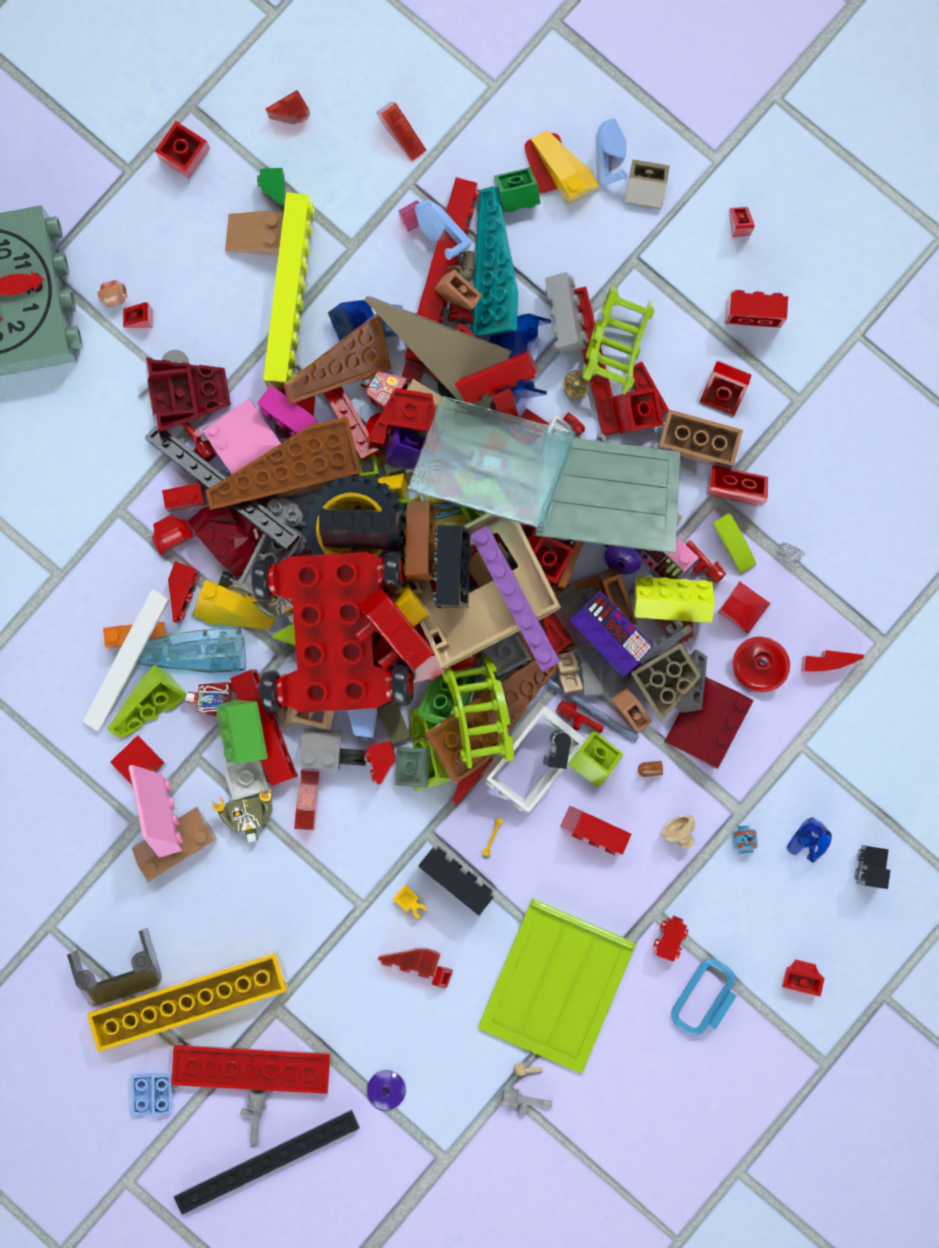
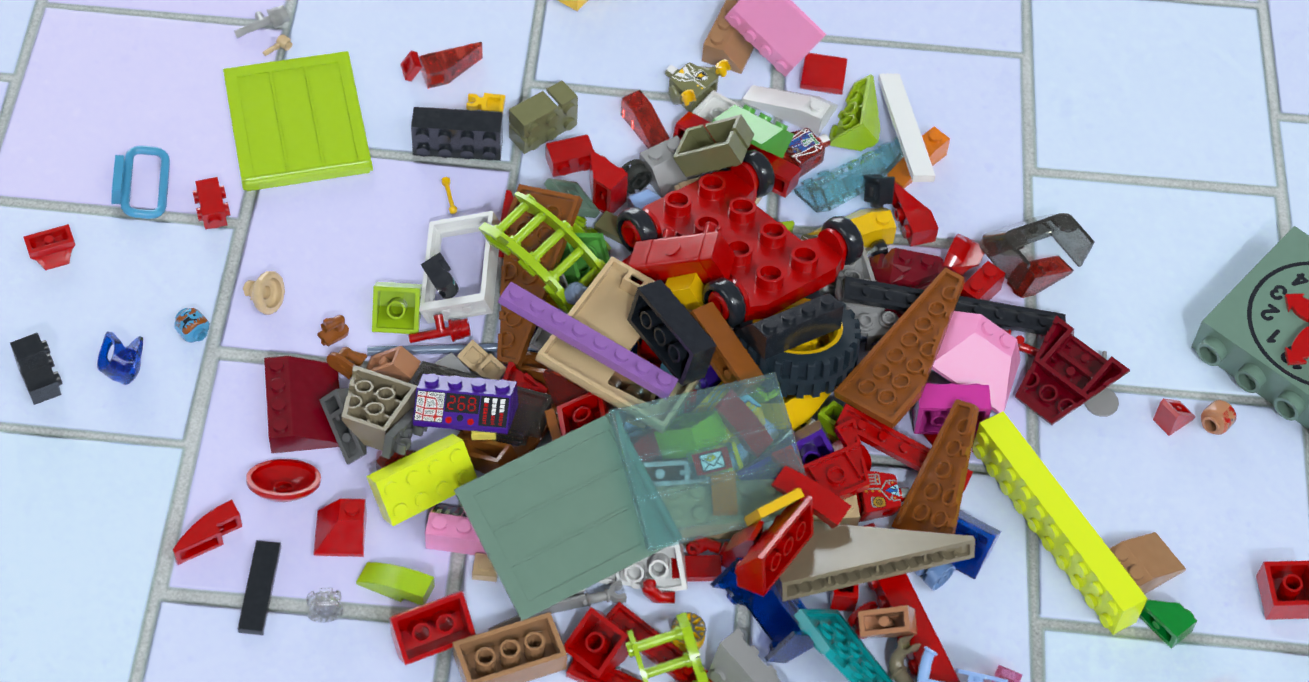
camera: 140 degrees right, 30 degrees down
red wedge [560,805,632,856] -> none
red piece [685,540,726,584] -> none
none -> black tile [237,540,282,635]
none -> dark orange piece [326,347,368,379]
none -> olive piece [509,80,578,154]
none -> red brick [545,134,595,177]
none -> sand blue plate [564,282,588,305]
none -> olive piece [673,114,754,177]
none -> white wedge [742,85,838,136]
none -> yellow tile [744,488,804,526]
none -> red slope [771,465,851,529]
none -> black window [863,174,895,208]
none -> clear smoke windscreen [979,213,1095,289]
none -> clear red slope [1007,255,1074,298]

